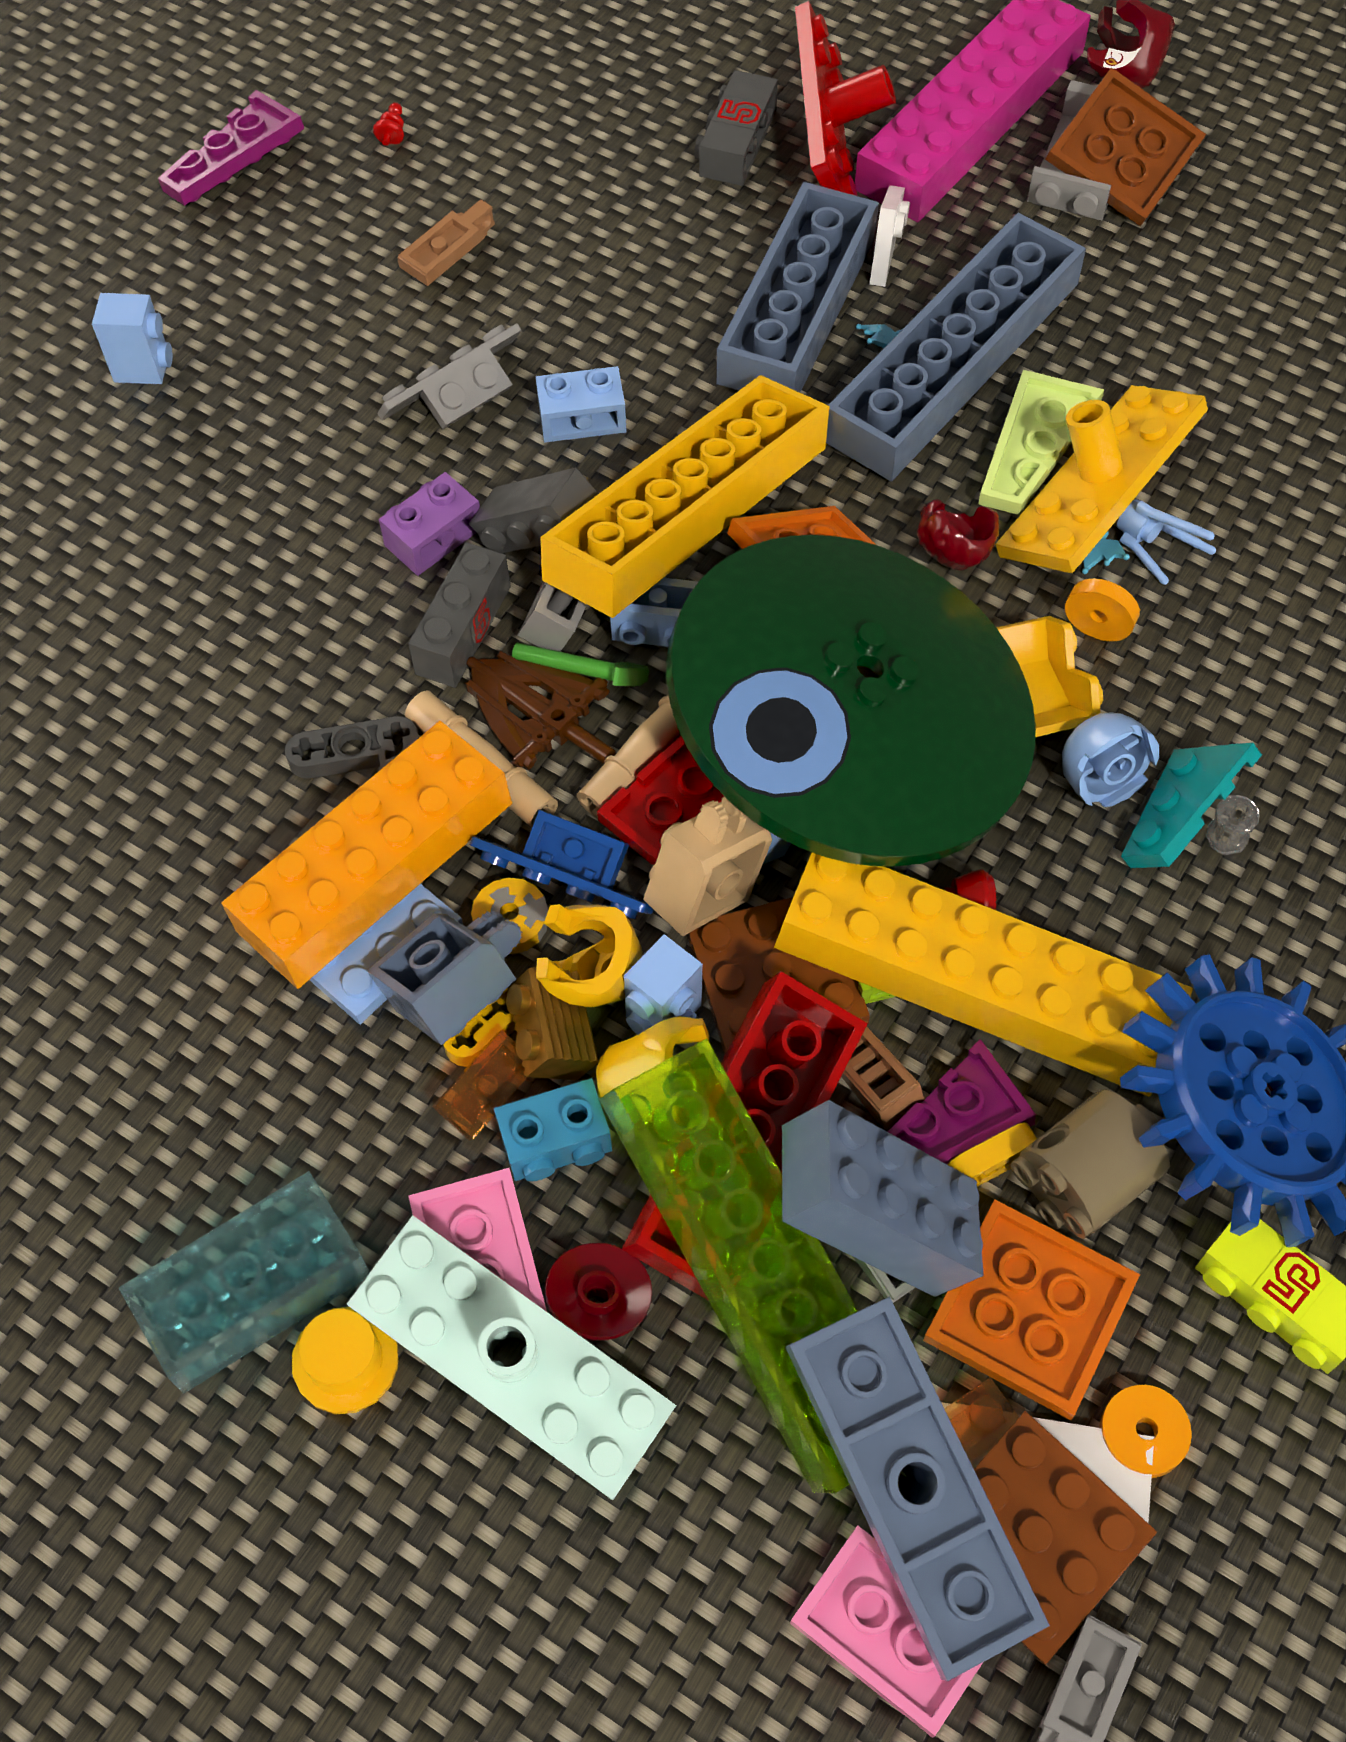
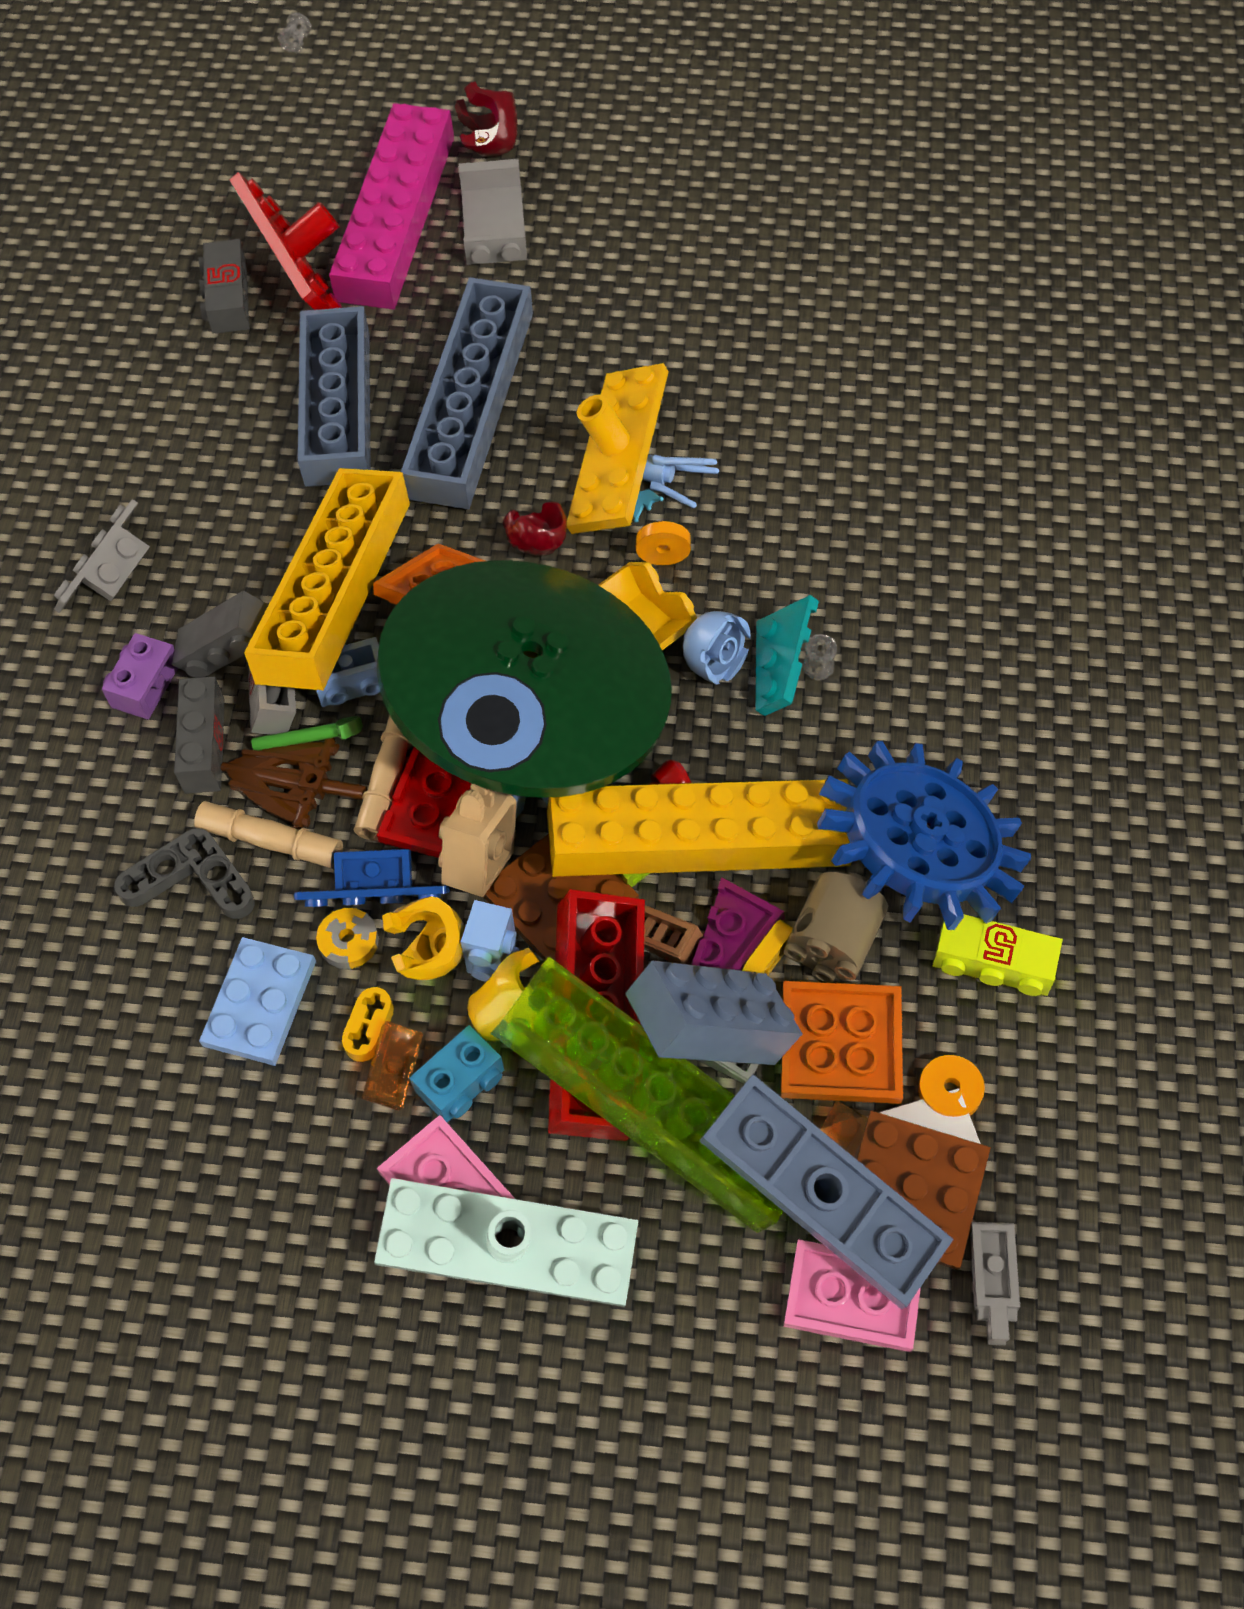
camera: 25 degrees left, 0 degrees up
clear light blue brick [119,1171,370,1394] -> none
light orange brick [221,721,512,989] -> none
yellow piece [292,1307,399,1414] -> none
sand blue hinge [366,910,522,1045] -> none
medium nougat hinge [397,199,495,286] -> none
pearl gold brick [506,967,599,1080] -> none
light blue brick [535,366,626,443] -> none
dark red dish [545,1243,652,1340] -> none
medium azure piece [856,324,904,348] -> none
white wing [870,185,910,287] -> none
yellowish green wing [978,370,1104,515] -> none
dark orange plate [1045,67,1206,227] -> none

